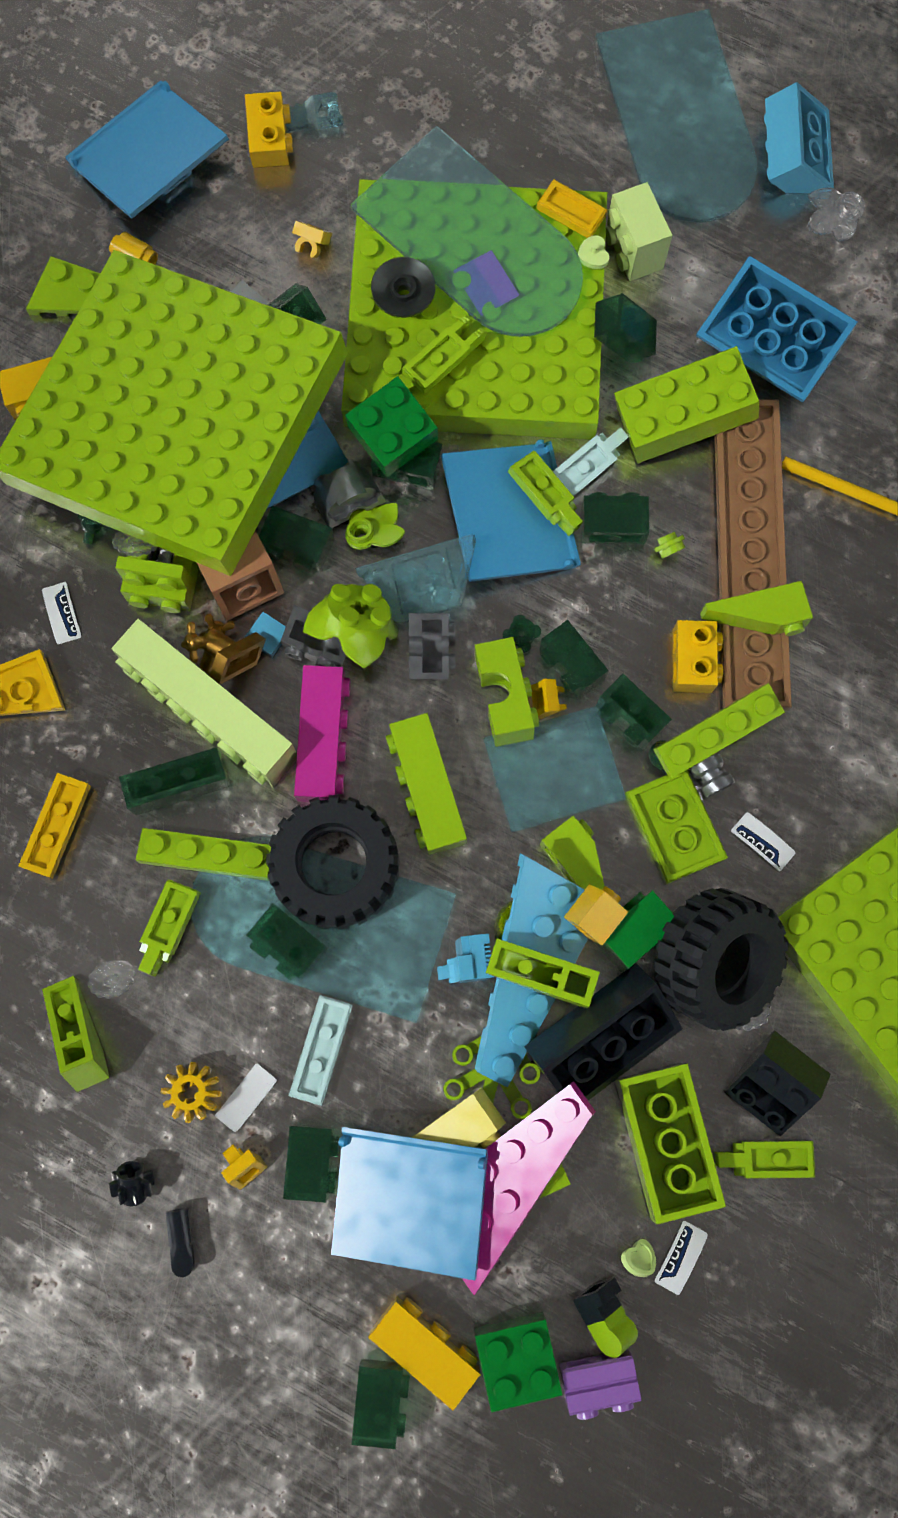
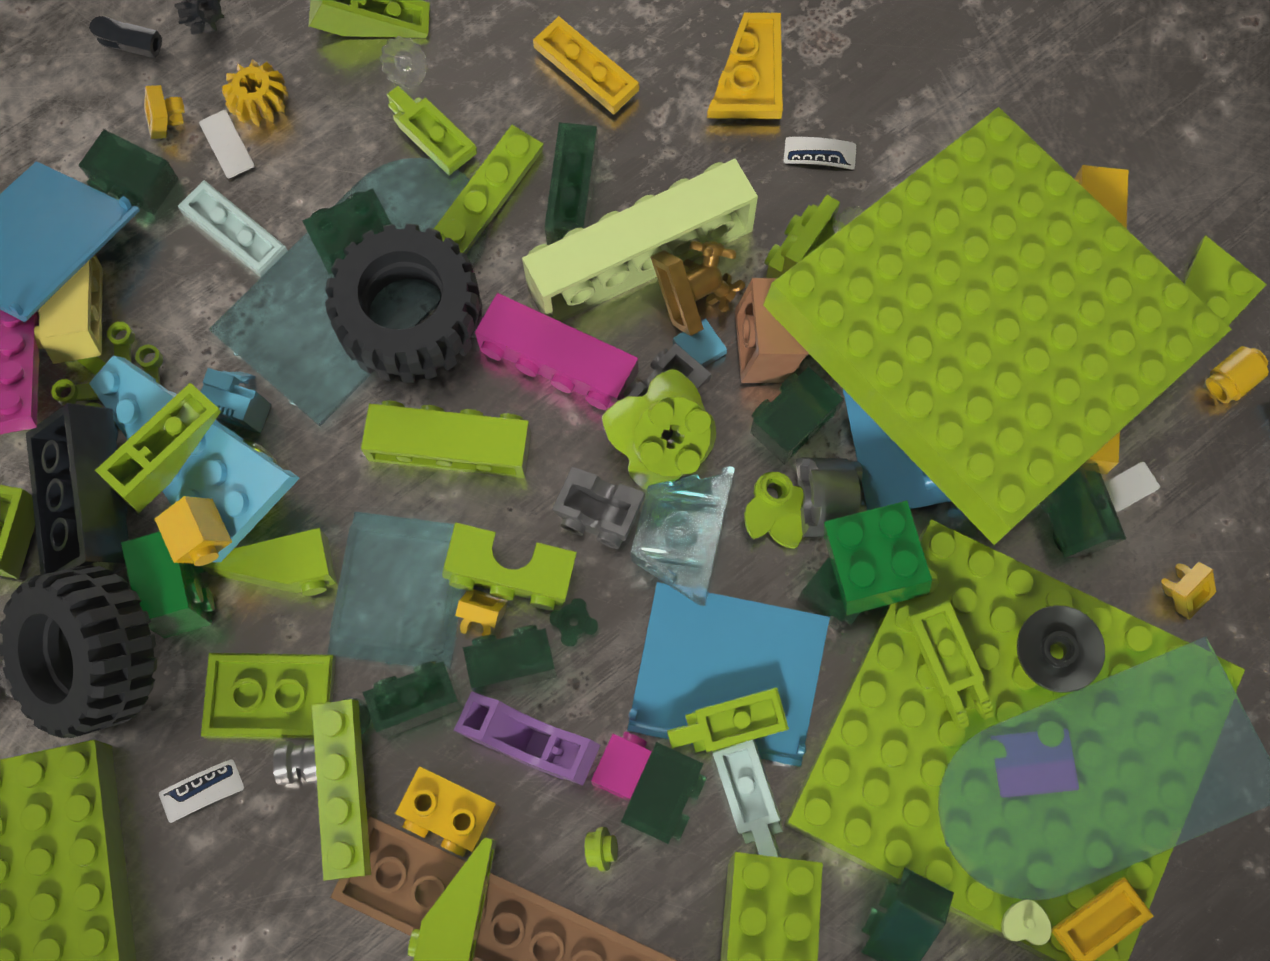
camera: 115 degrees right, 5 degrees down
none -> medium lavender arch [454,691,601,786]
none -> dark pink brick [591,731,652,803]

